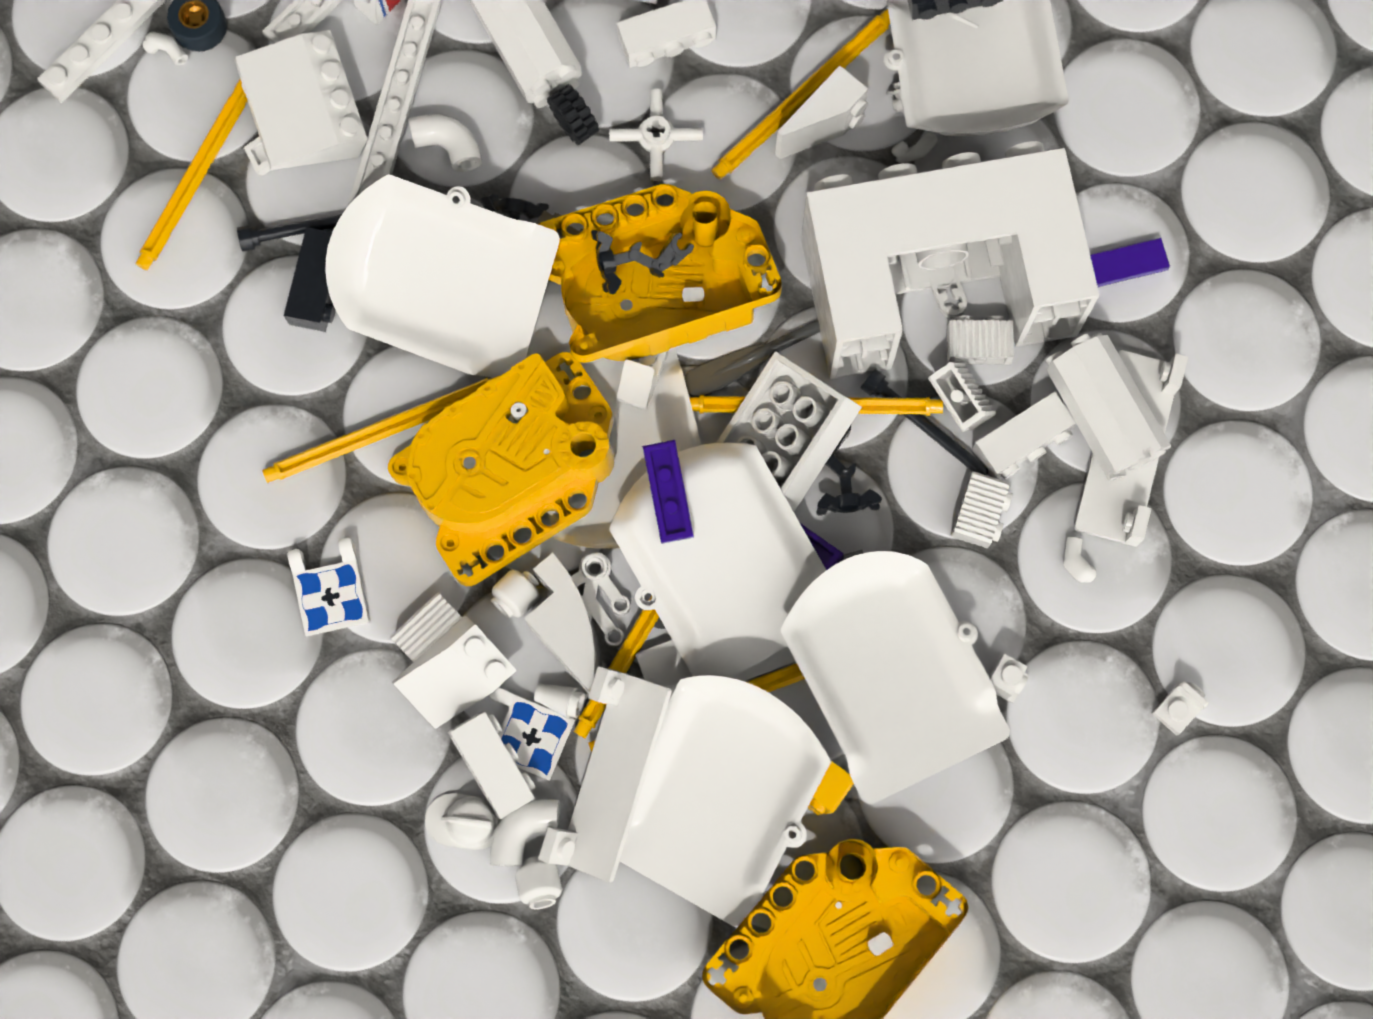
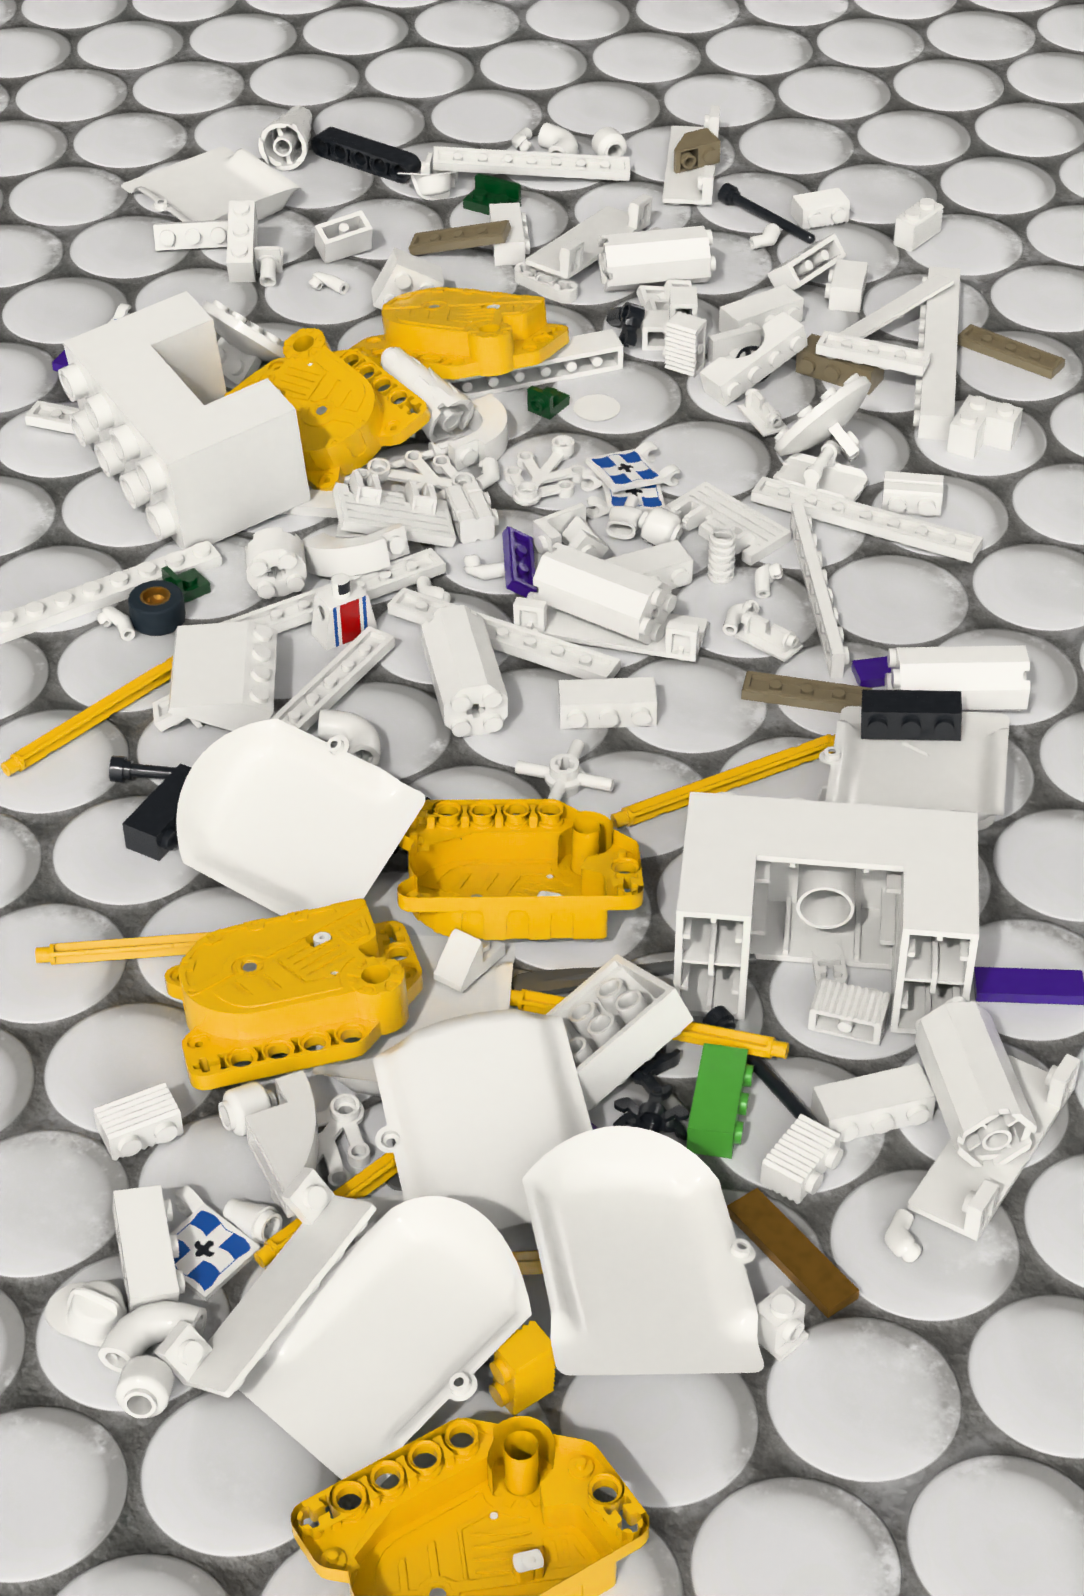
camera: 15 degrees right, 35 degrees down
white flag [287,538,370,637] -> none
white slope [392,615,517,729] -> none
black tyre [547,84,599,145] -> none
black piece [591,230,694,295] -> none
dark purple tile [642,440,694,544] -> none
white slope [775,66,868,159] -> none
white brick [928,362,996,432] -> none
white bracket [1152,681,1209,736] -> none
none -> bright green brick [687,1043,754,1159]
none -> pearl gold tile [727,1188,859,1318]

